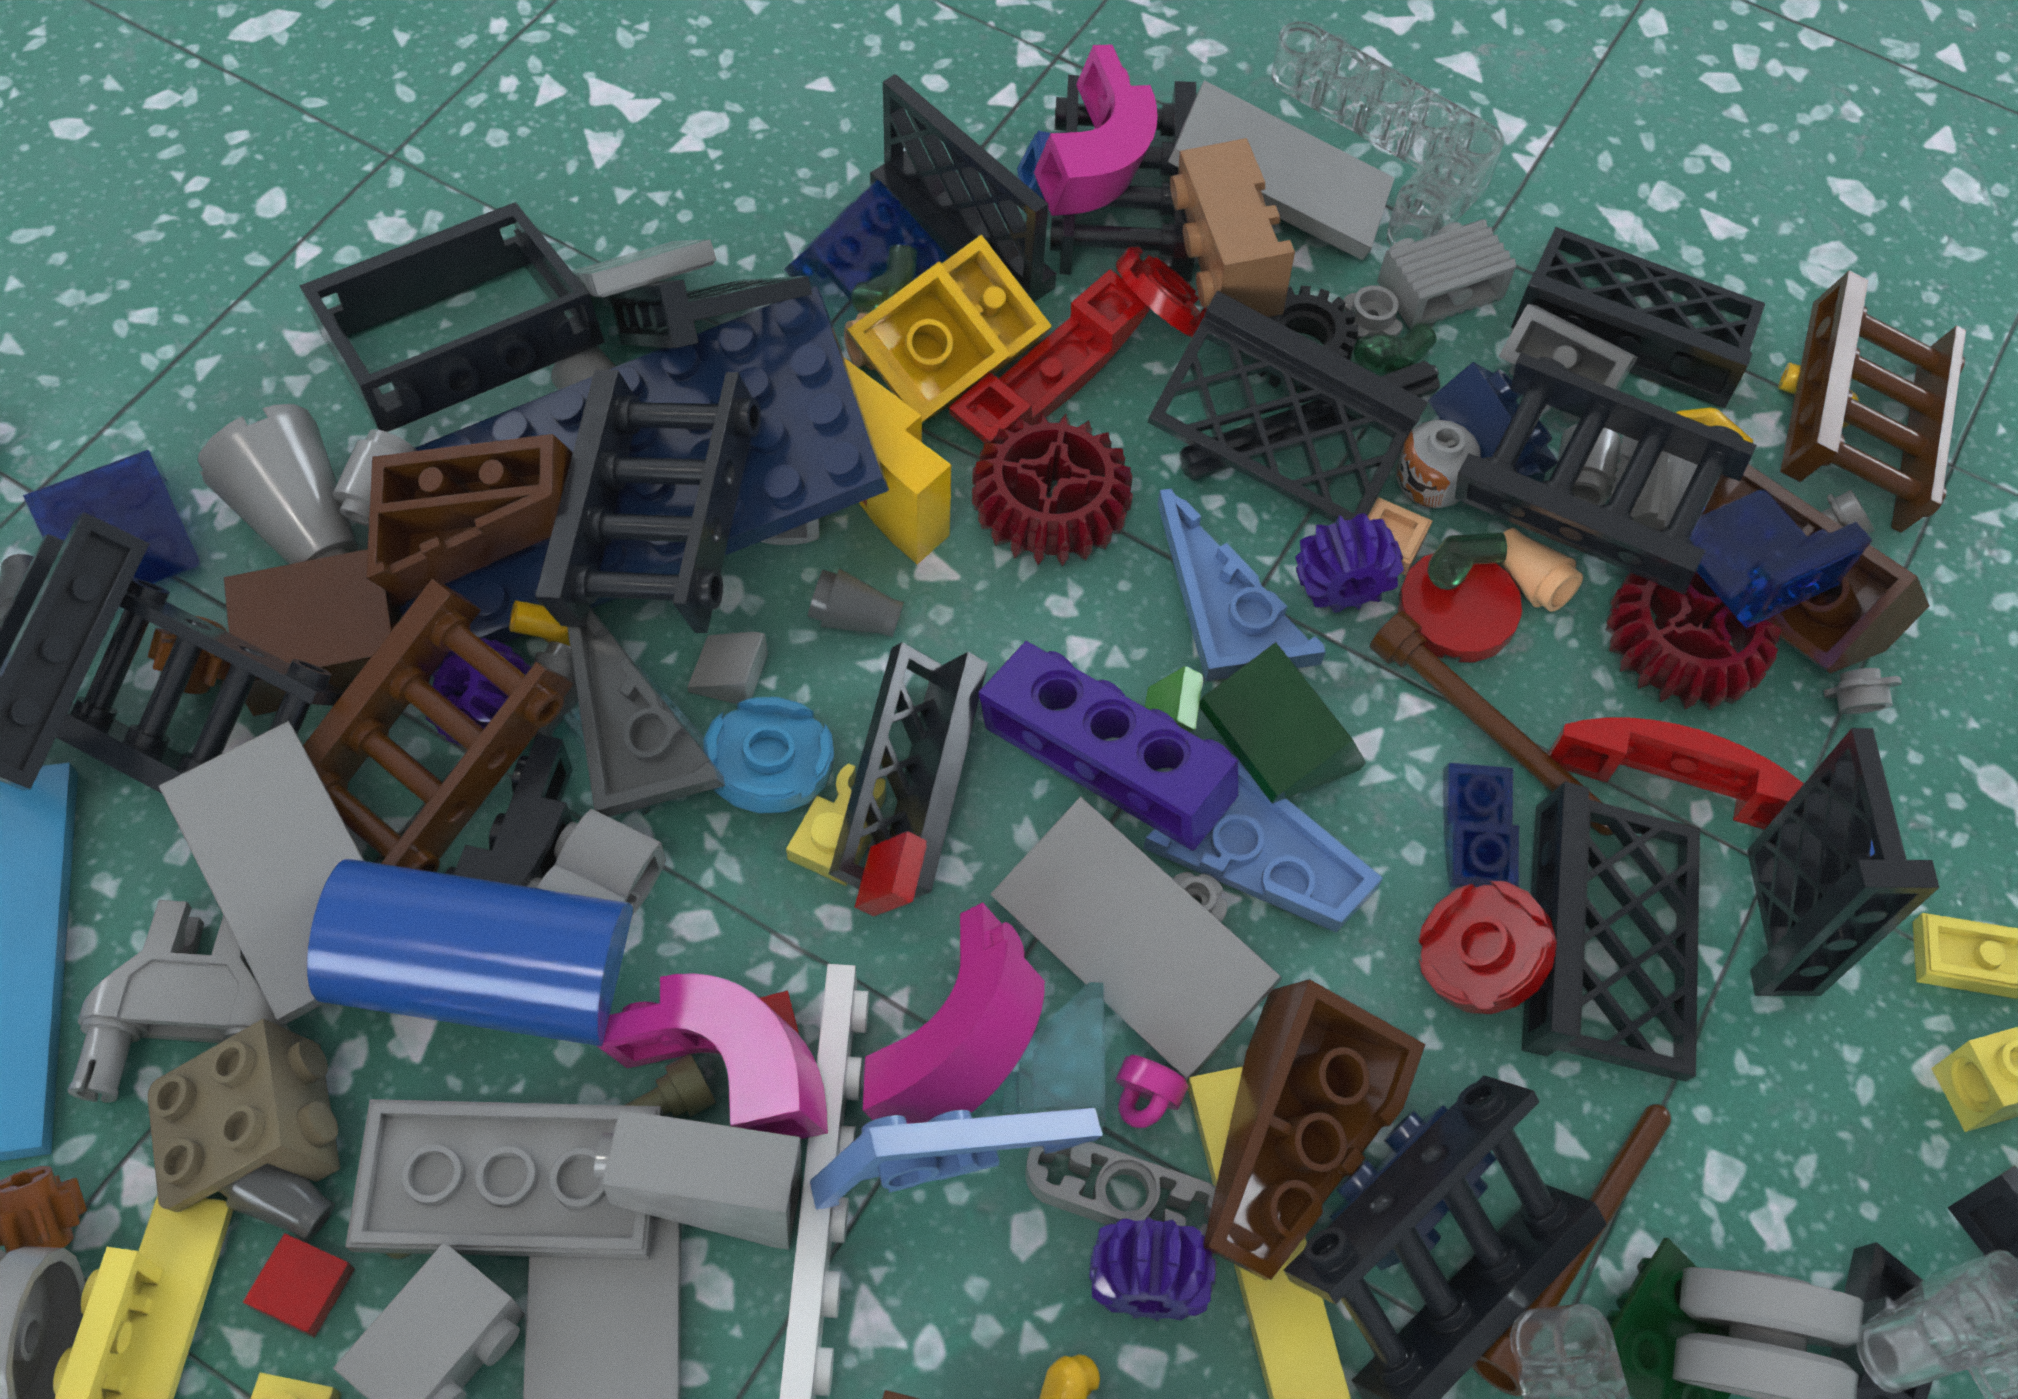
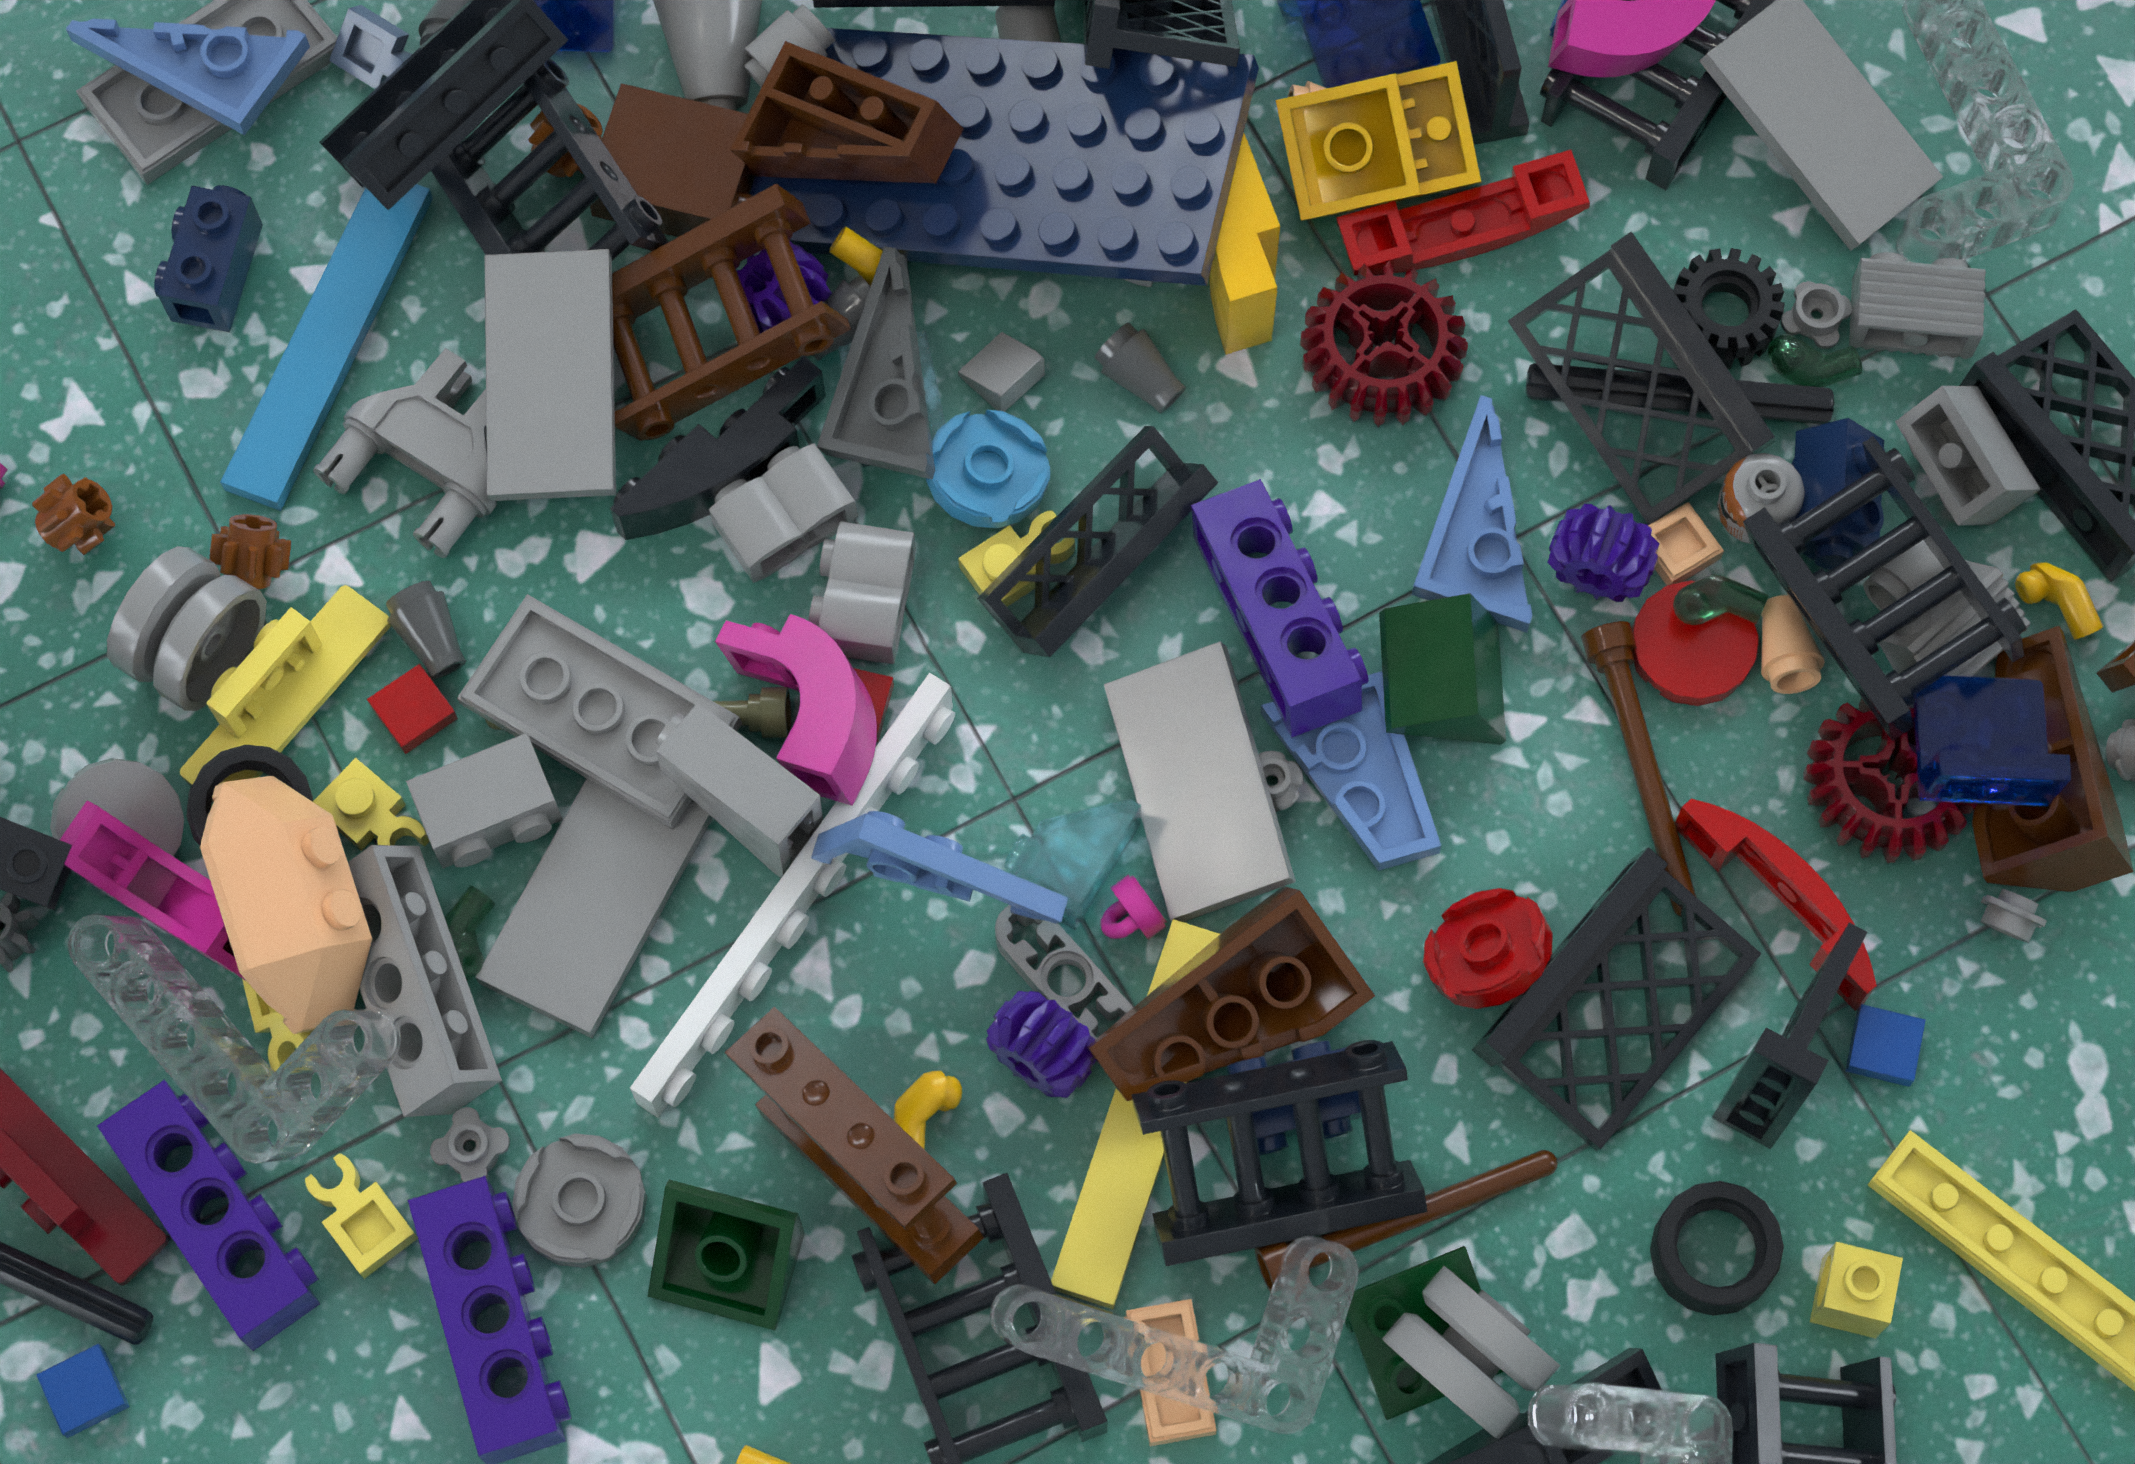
camera: 35 degrees right, 10 degrees up
dark tan bracket [148,1018,341,1212] -> none
blue brick [307,859,633,1046] -> none
black fence [535,370,761,633] -> none
clear green arm [852,245,917,313] -> none
red tile [854,831,927,917] -> none
dark pink arch [863,902,1045,1124] -> none
red tile [1116,247,1208,337] -> none
bright green tile [1145,666,1203,732] -> none
medium nougat wedge [1170,138,1295,317] -> none
clear blue slope [1443,763,1519,888] -> none
none -> light grey brick [808,522,916,664]
none -> black tyre [1650,1181,1784,1316]

